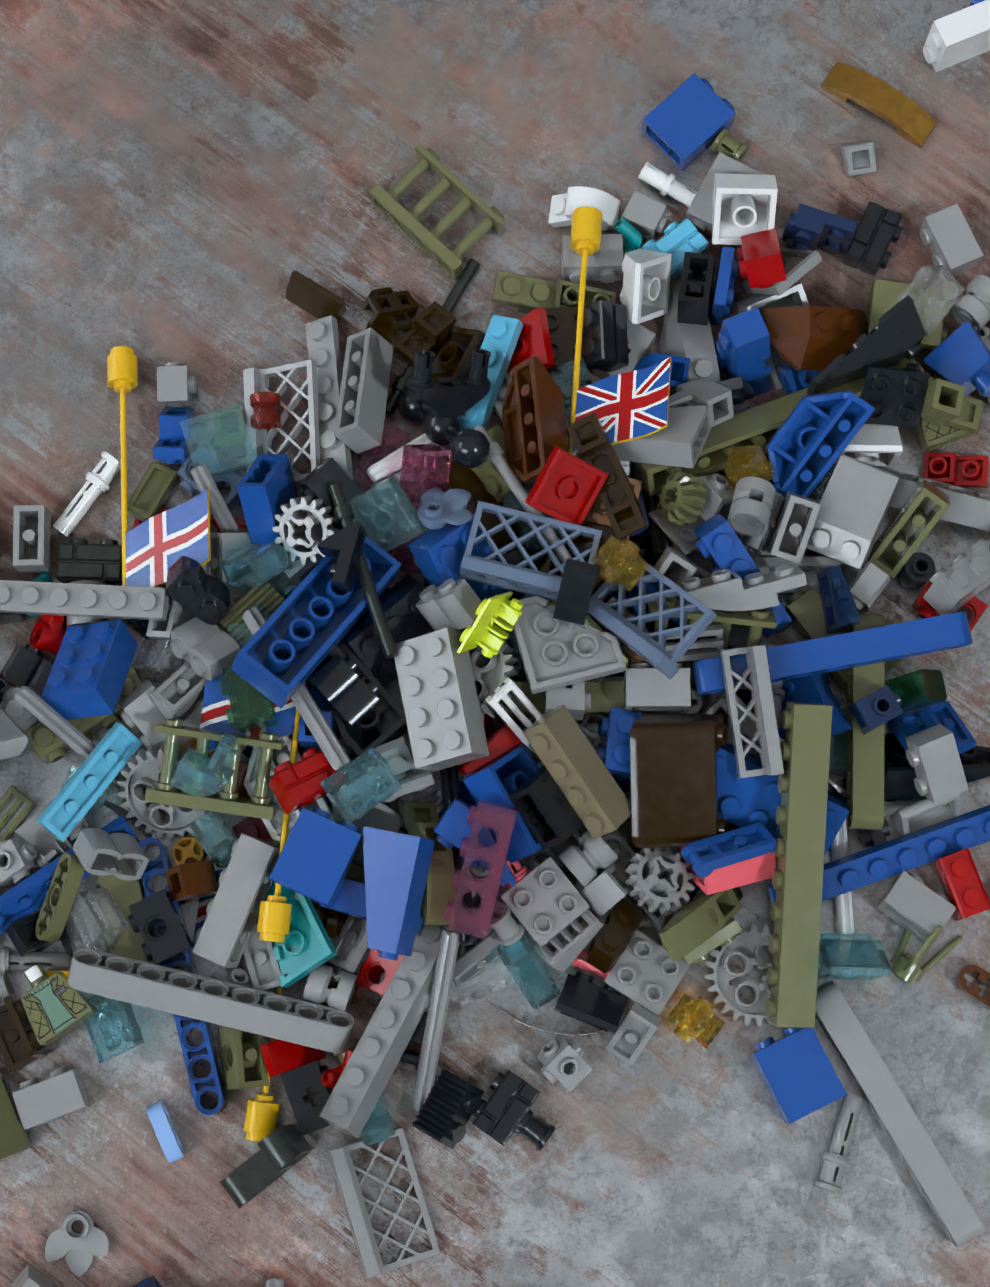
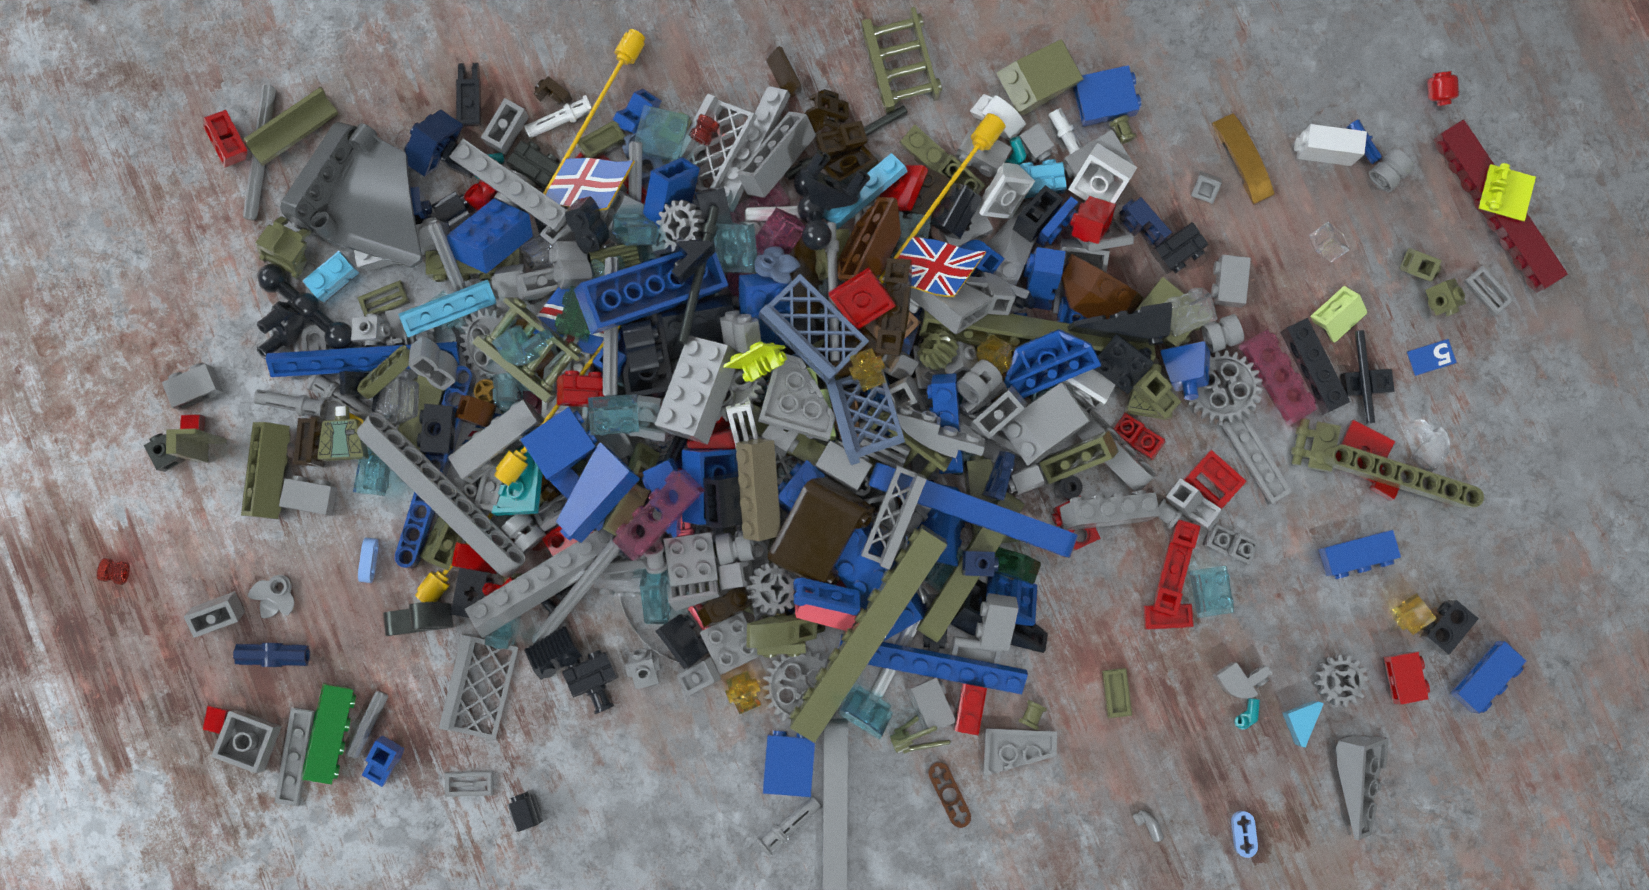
camera: 30 degrees right, 5 degrees up
light grey brick [157,362,197,410] -> none
black slope [553,558,598,625] -> none
none -> dark brown bracket [533,76,572,104]
none -> light grey brick [876,351,919,380]
none -> olive slope [996,39,1084,116]

